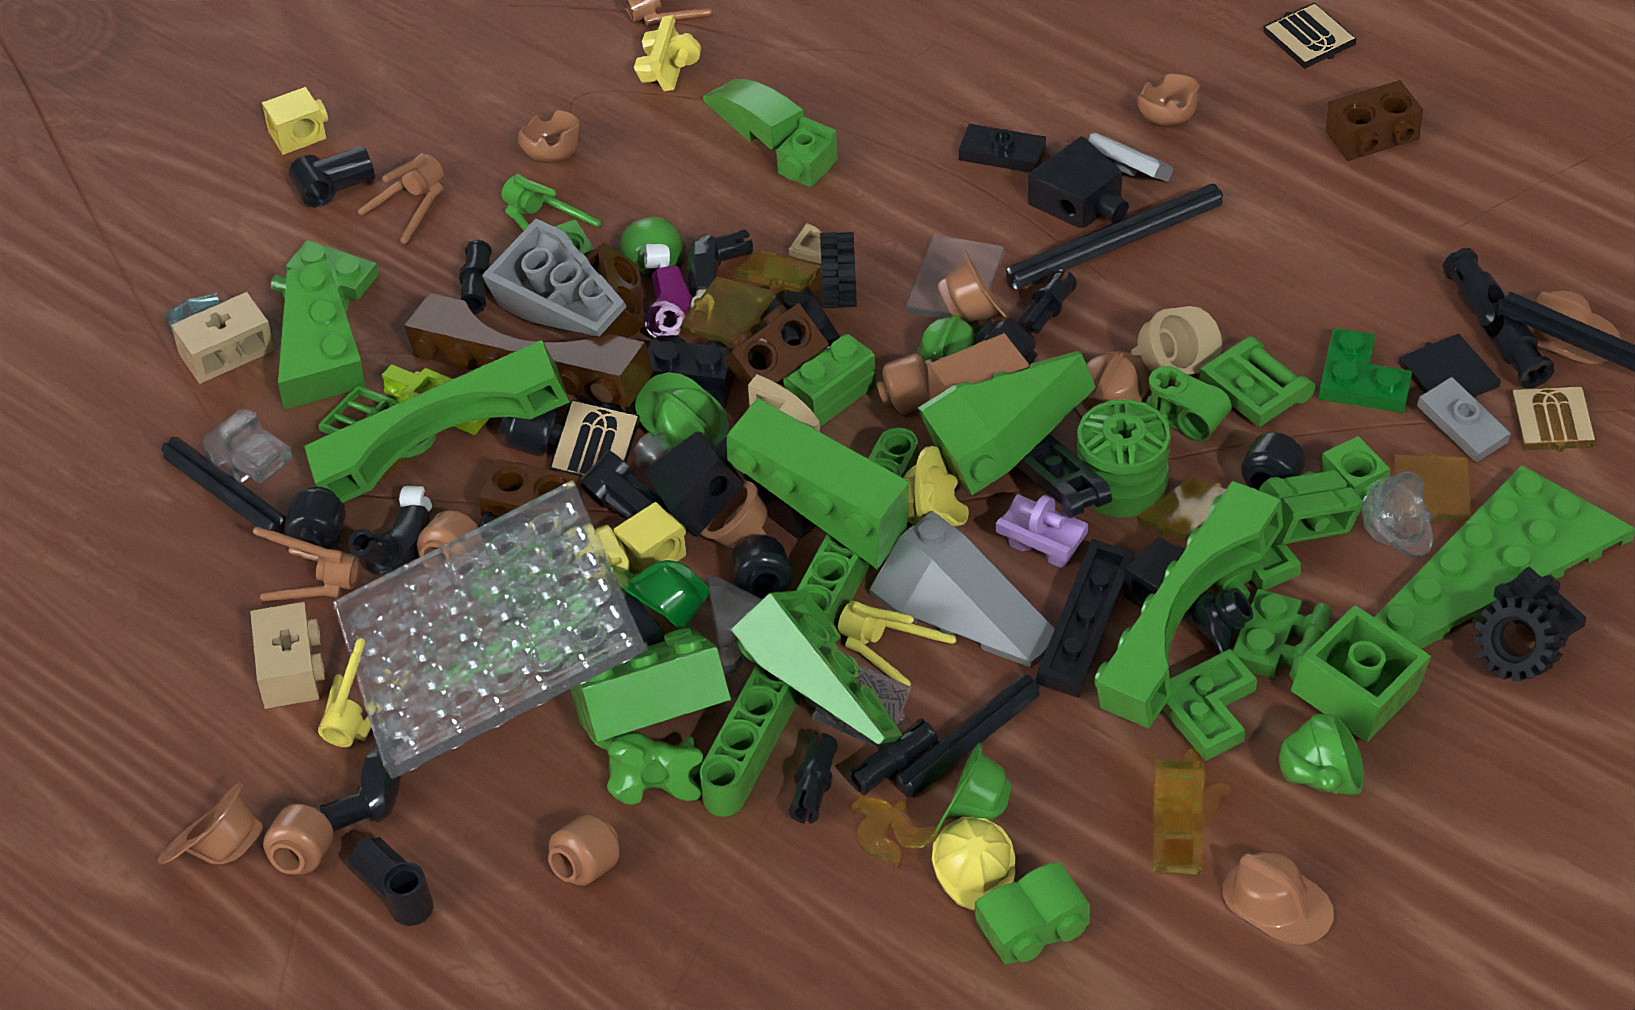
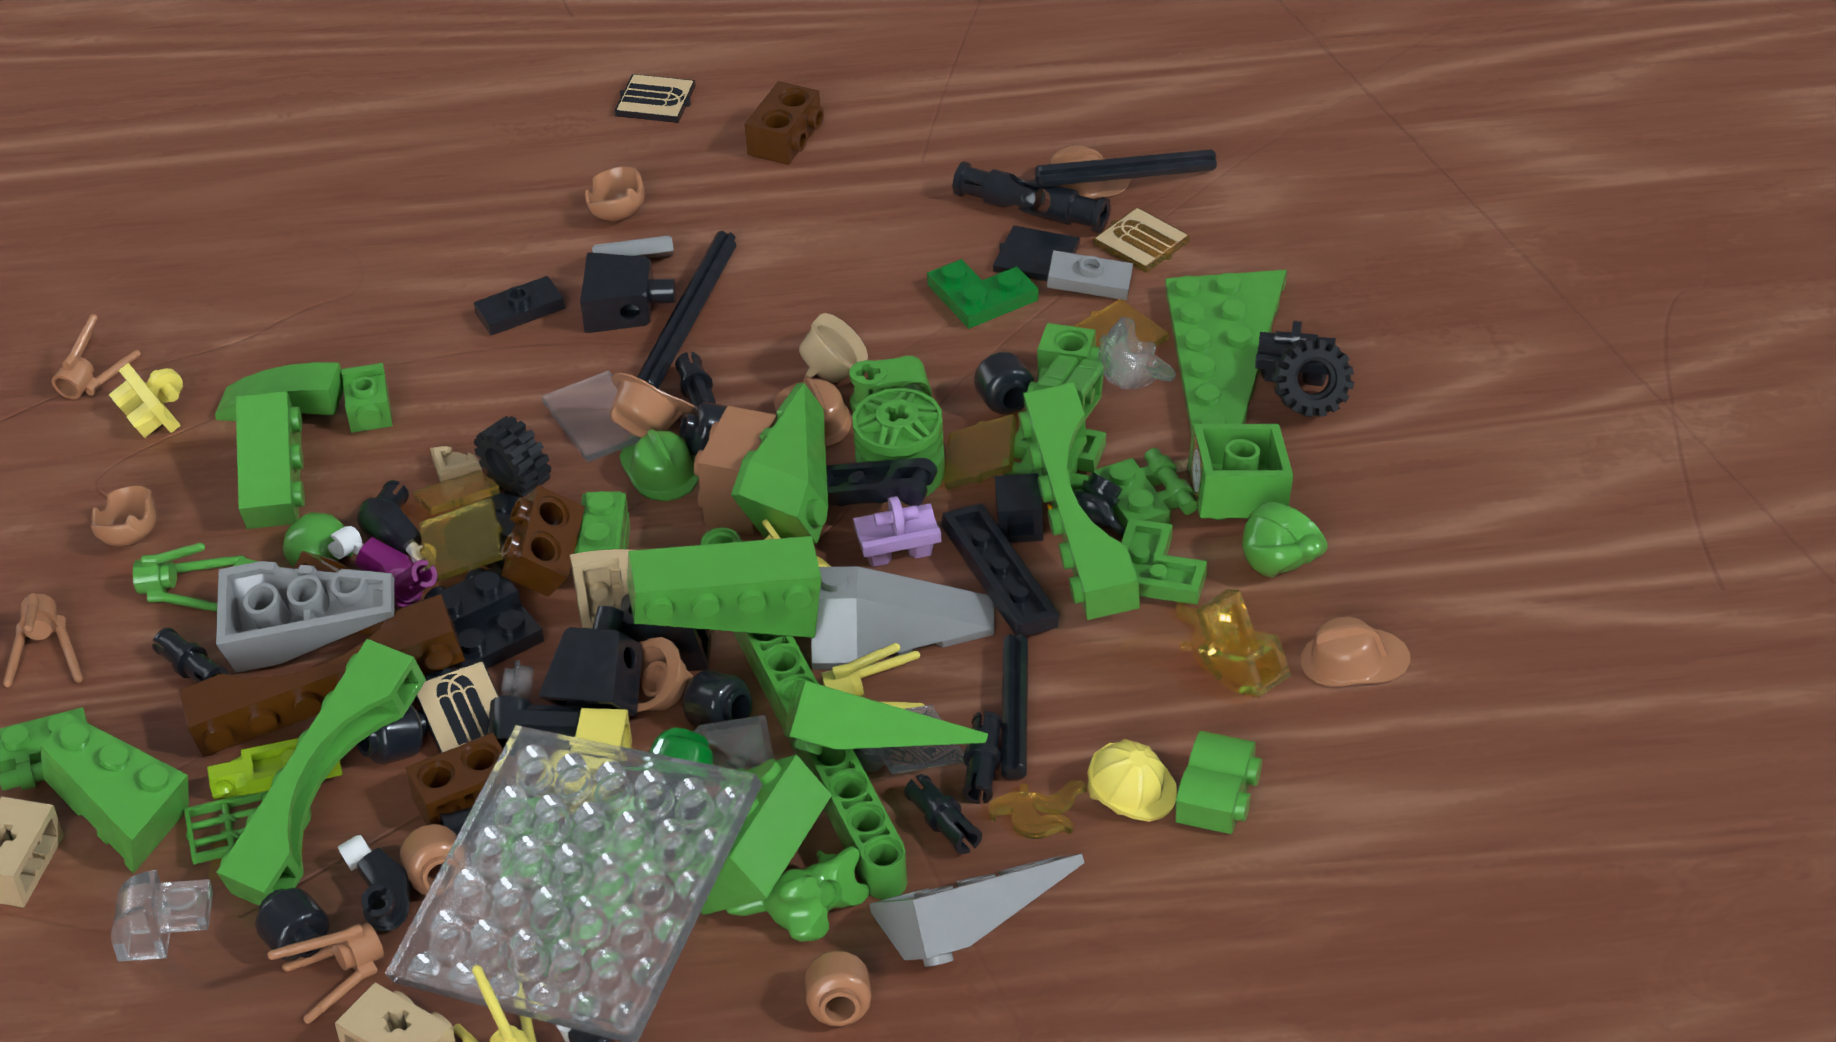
camera: 45 degrees left, 5 degrees down
black axle [161,437,286,534] -> none
bright green piece [635,372,729,451] -> none
nougat head [877,353,933,415] -> none
bright green piece [934,743,1012,835] -> none
bright green plate [1199,336,1315,427] -> none
none -> bright green wedge [236,391,305,529]
none -> light grey wedge [869,854,1084,967]

